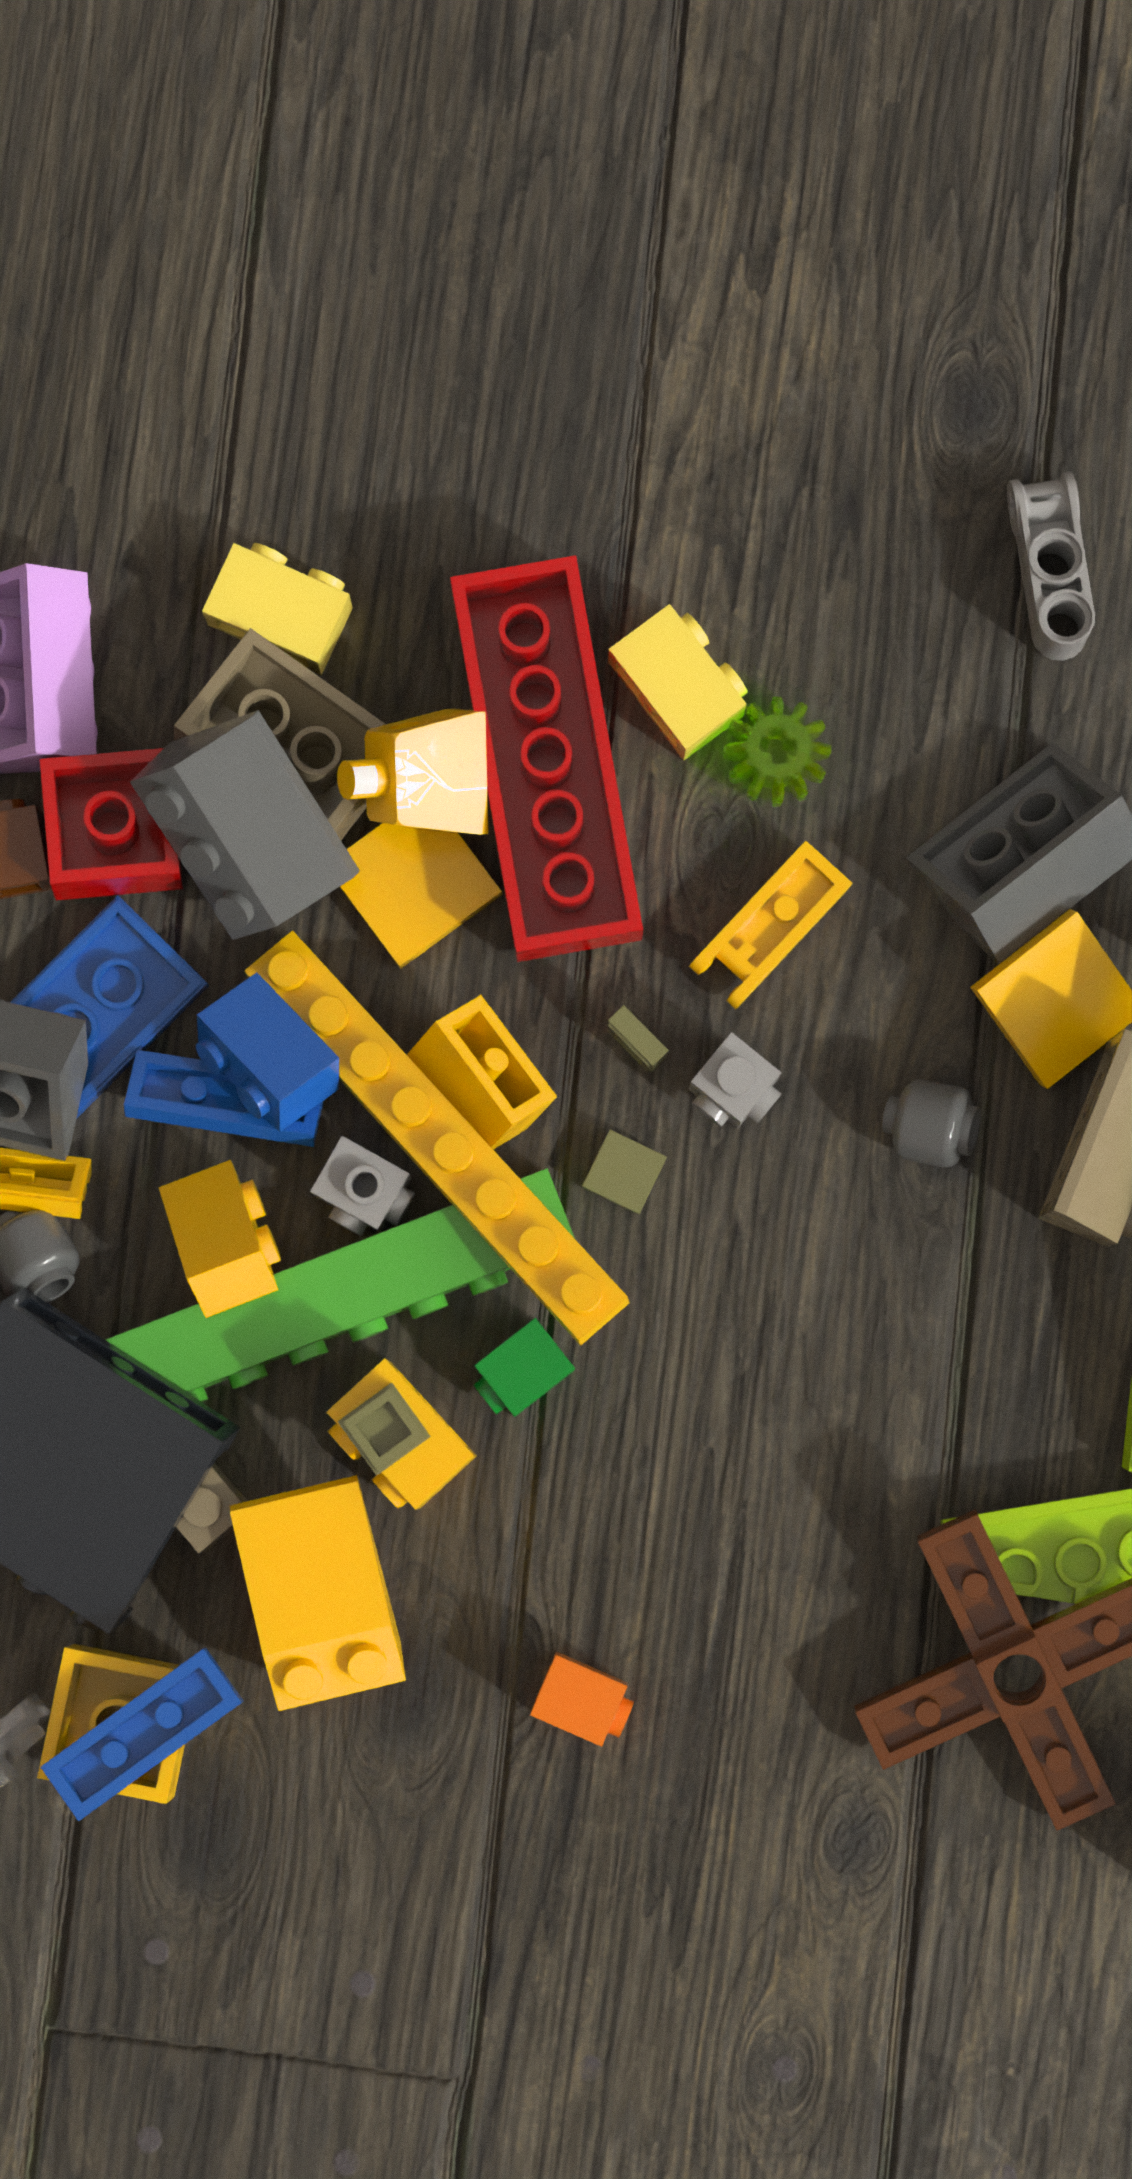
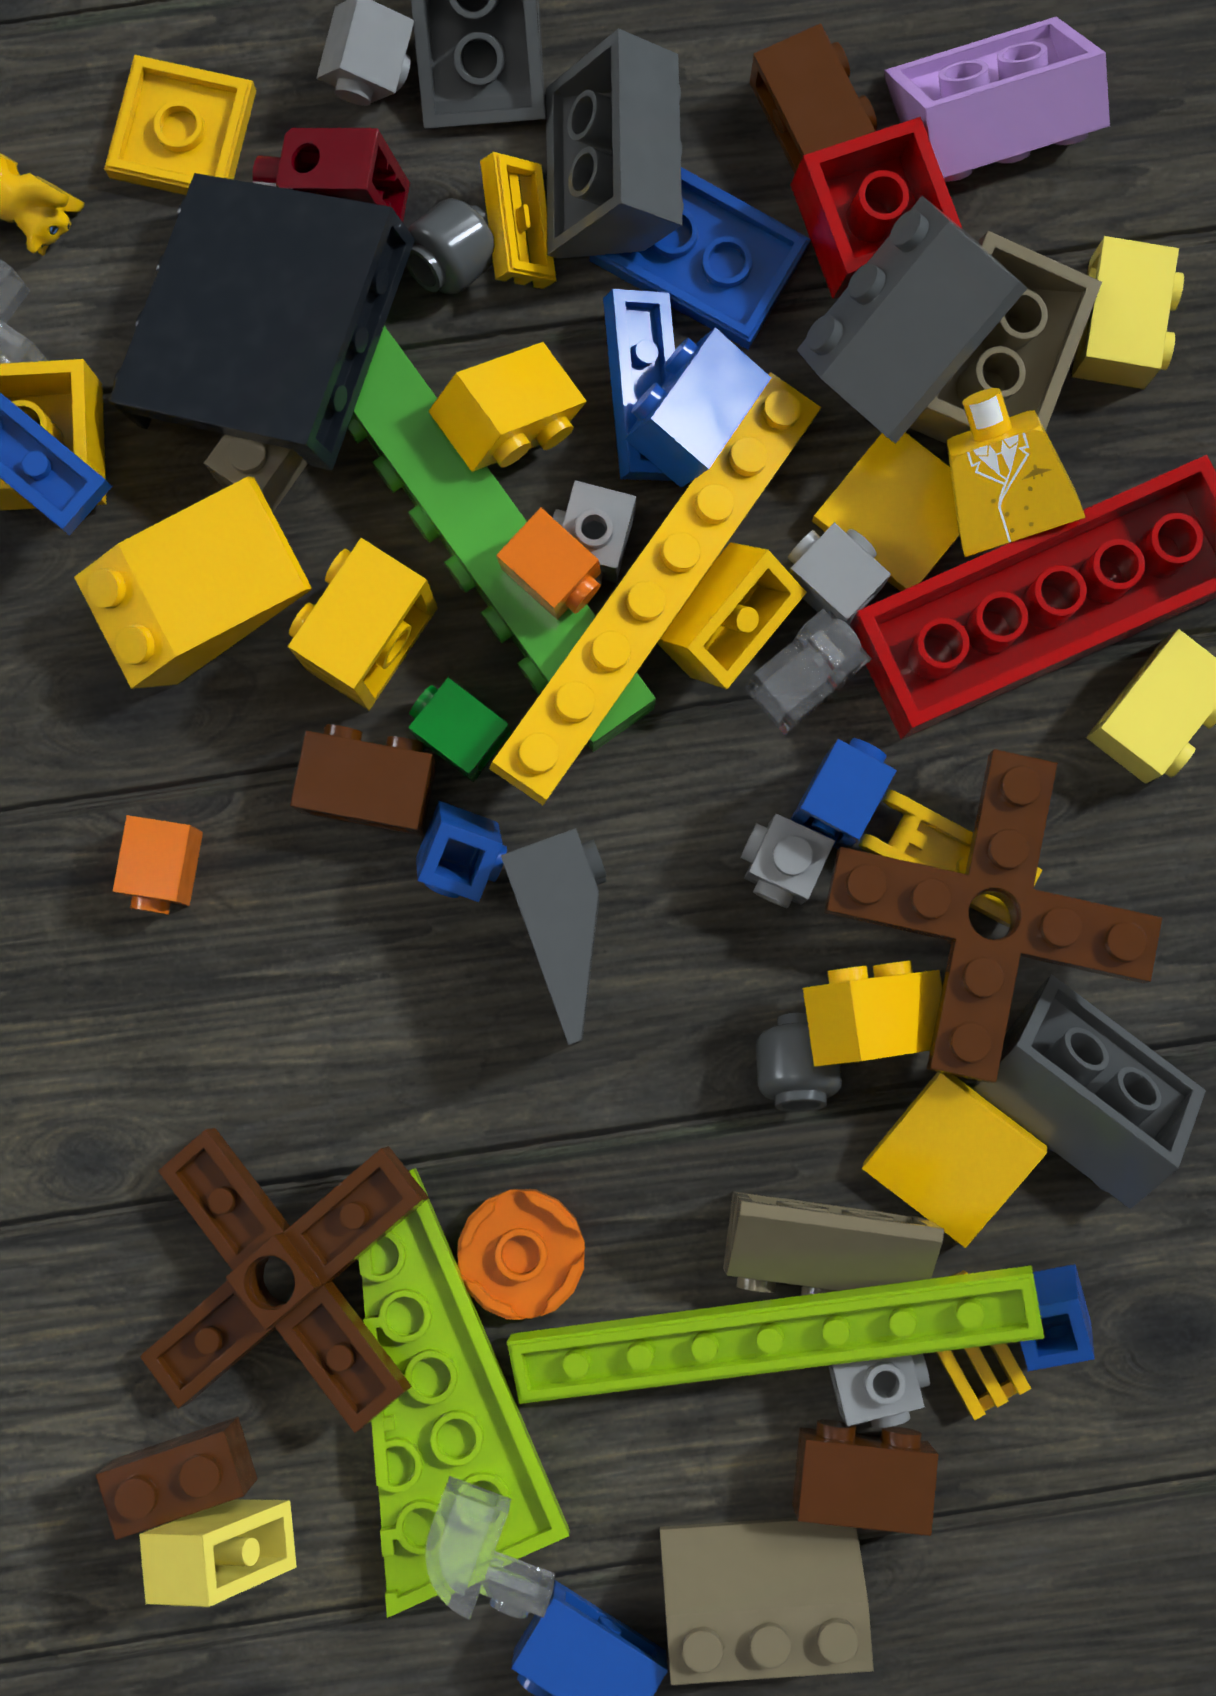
camera: 75 degrees right, 0 degrees up
olive tile [338,1383,431,1476] -> none
olive tile [582,1129,667,1215] -> none
olive tile [607,1005,669,1072] -> none
clear neon green gear [723,697,831,806] -> none
none -> reddish brown brick [290,724,437,836]
none -> blue brick [416,801,507,902]
none -> orange tile [457,1189,585,1320]
none -> orange brick [496,507,601,620]
none -> dark grey slope [501,828,607,1045]
none -> clear brick [745,609,872,735]
none -> light grey brick [787,522,891,633]
none -> blue brick [790,738,897,849]
none -> yellow brick [803,960,942,1066]
none -> reddish brown piece [824,749,1163,1083]

